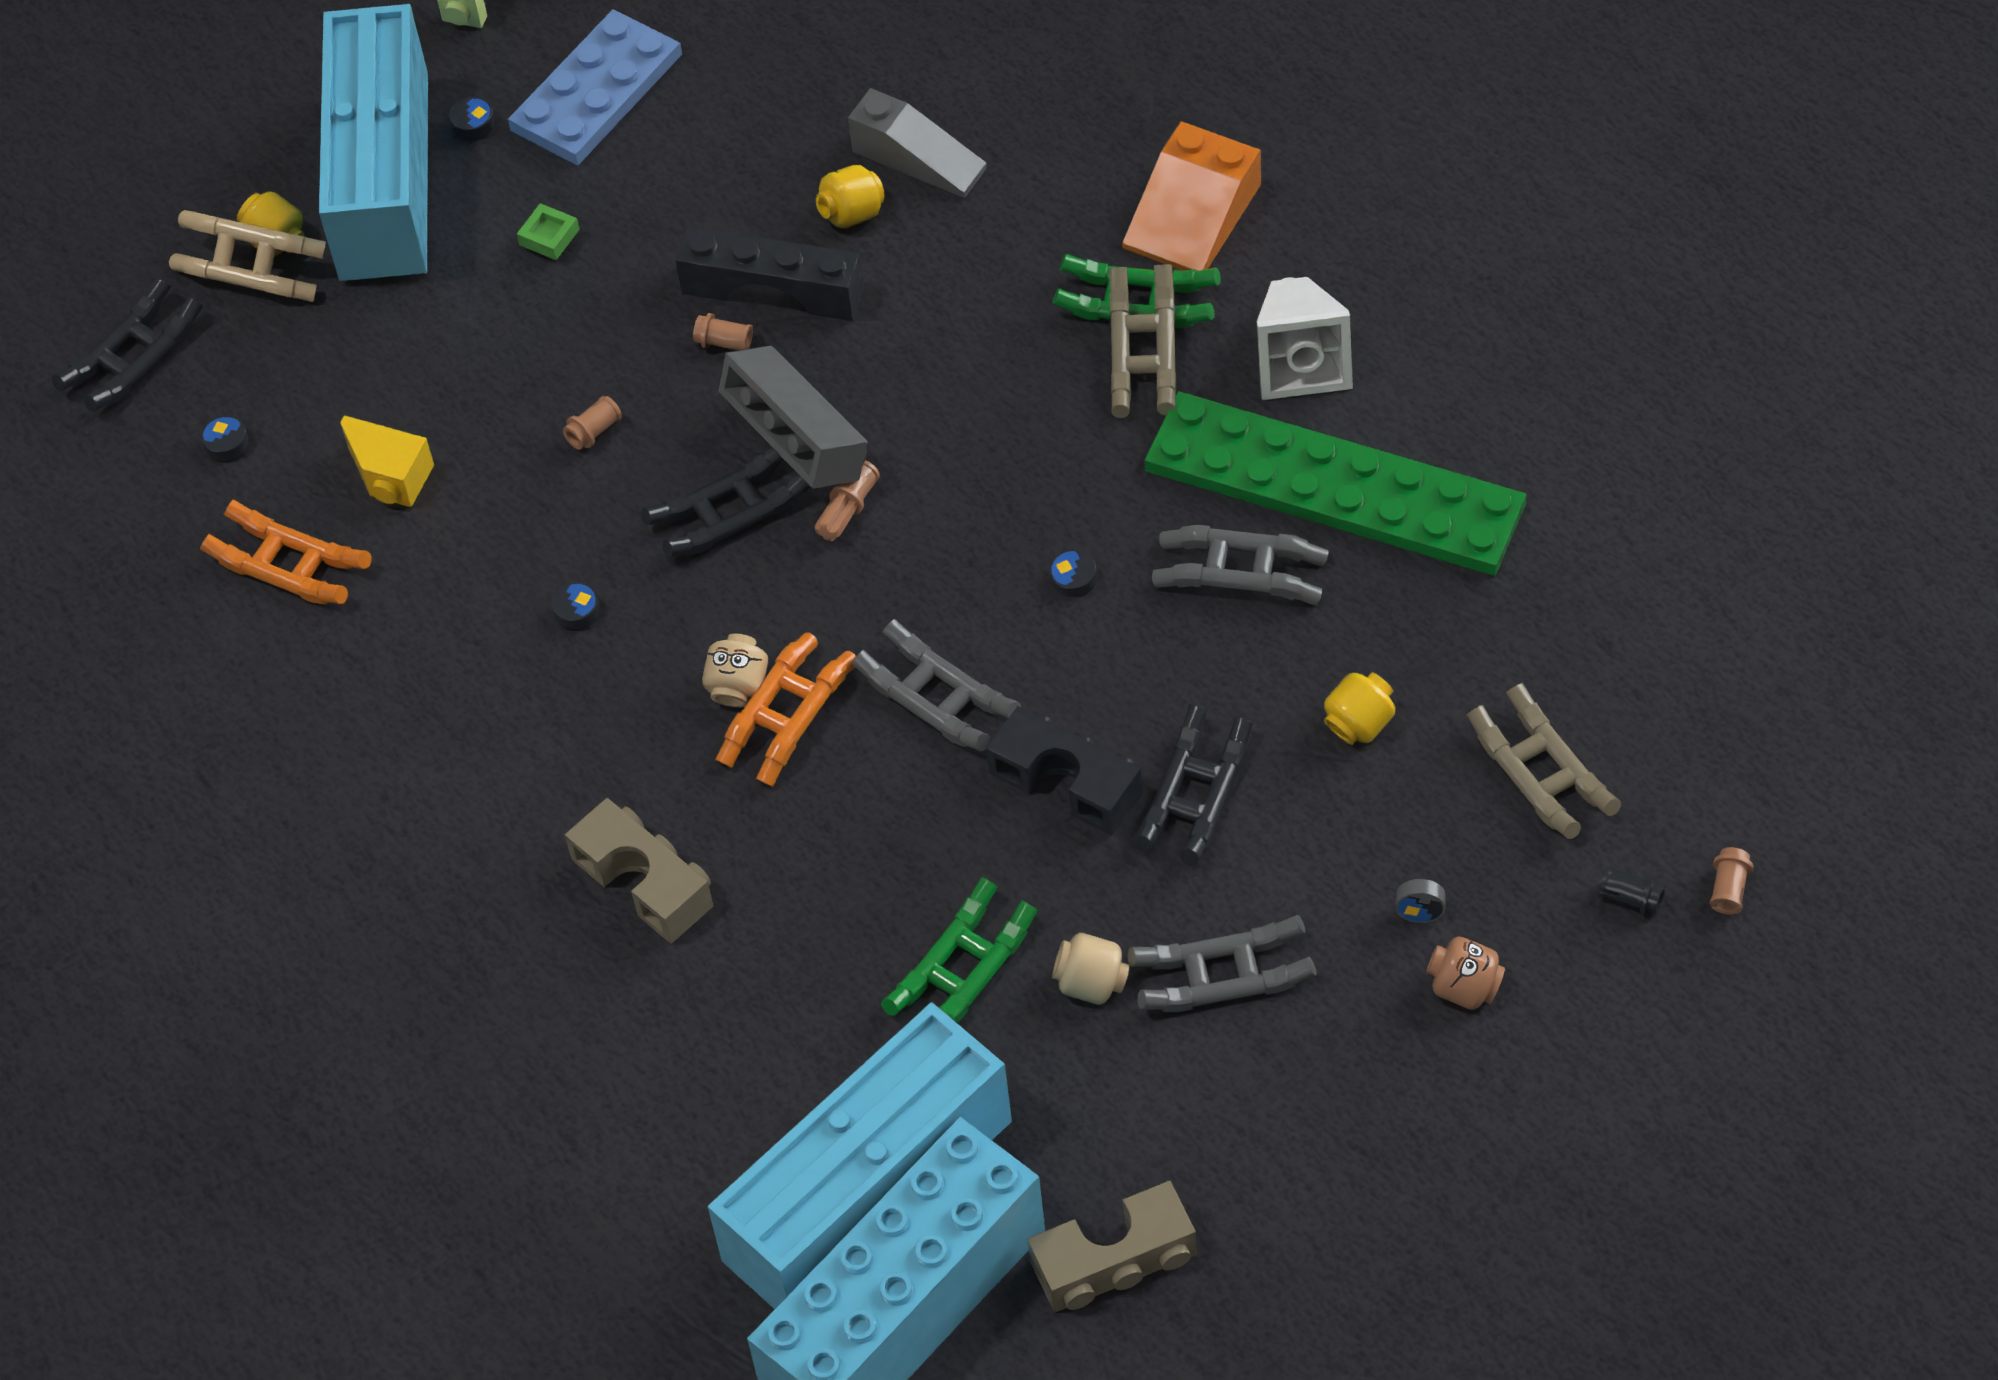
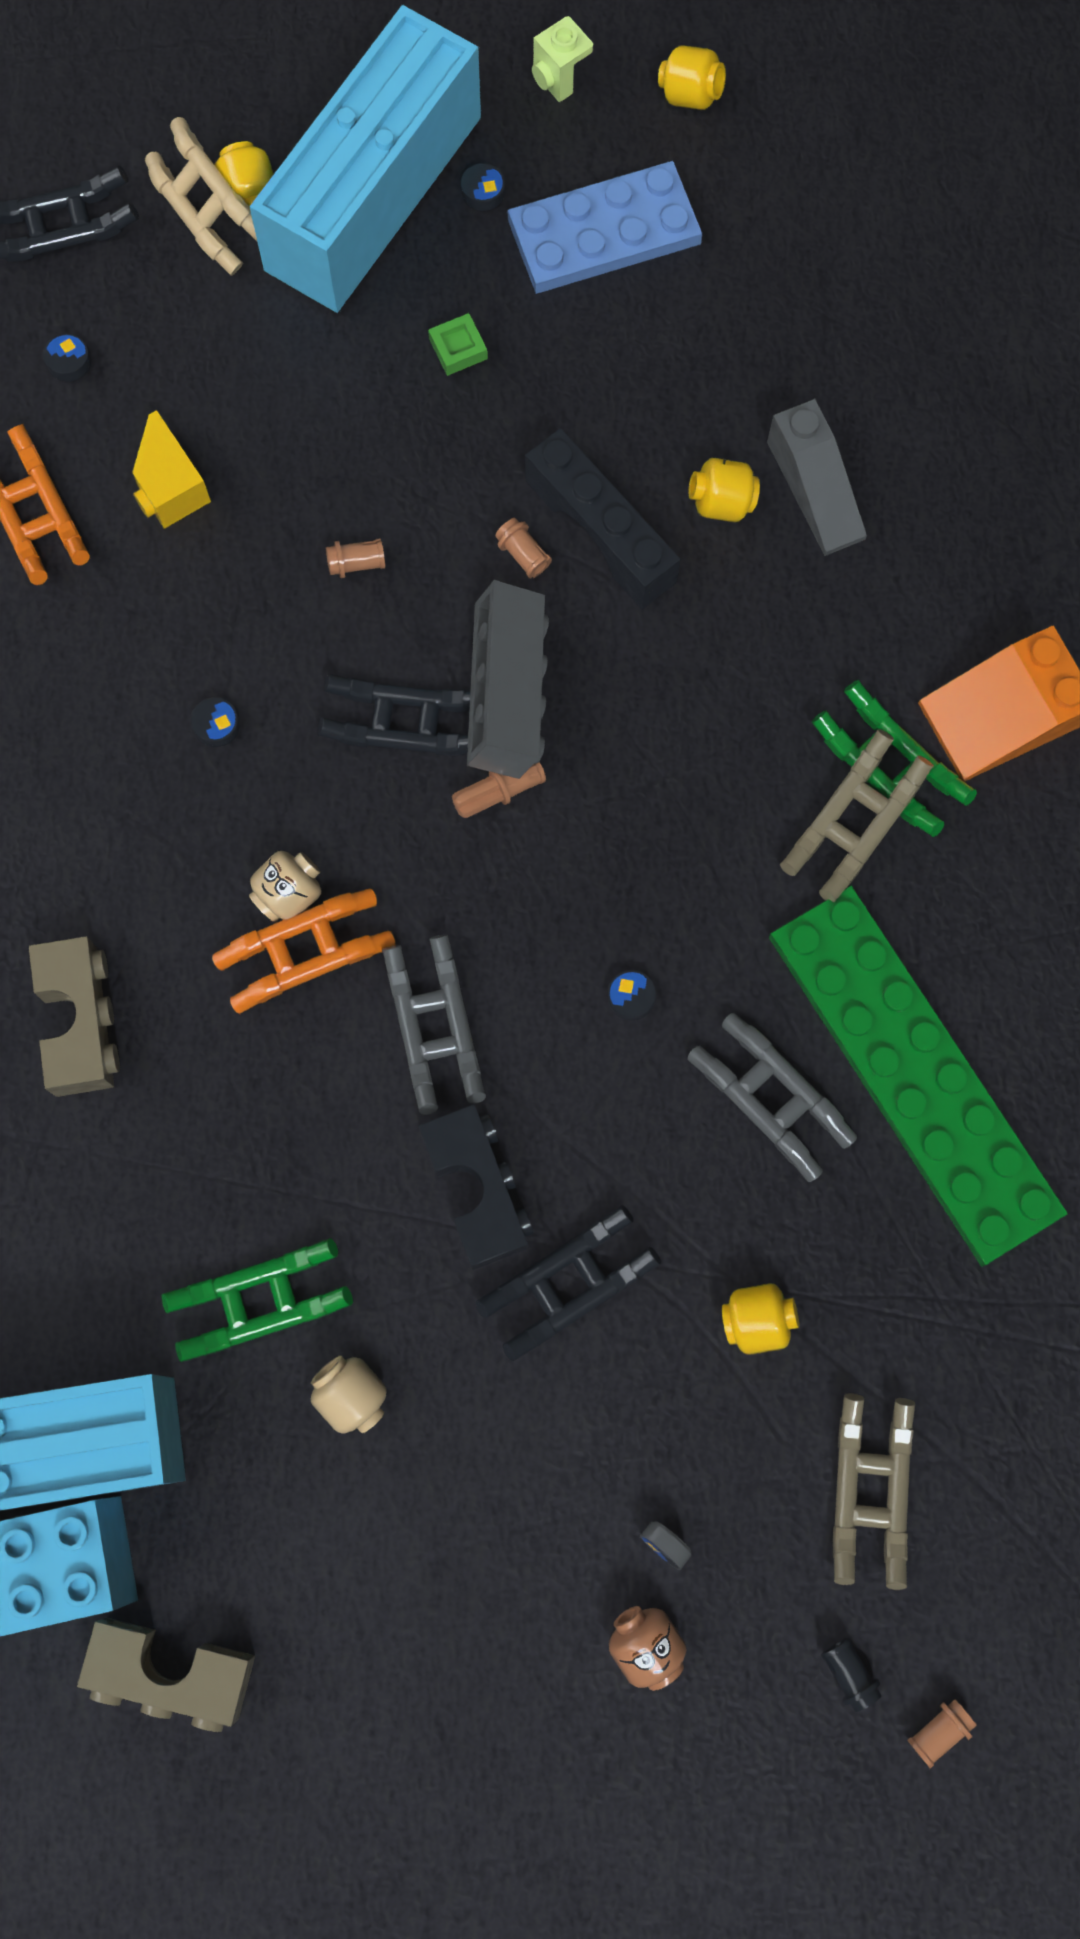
camera: 30 degrees right, 20 degrees up
dark grey piece [1128,915,1317,1012] -> none
white slope [1257,277,1353,400] -> none

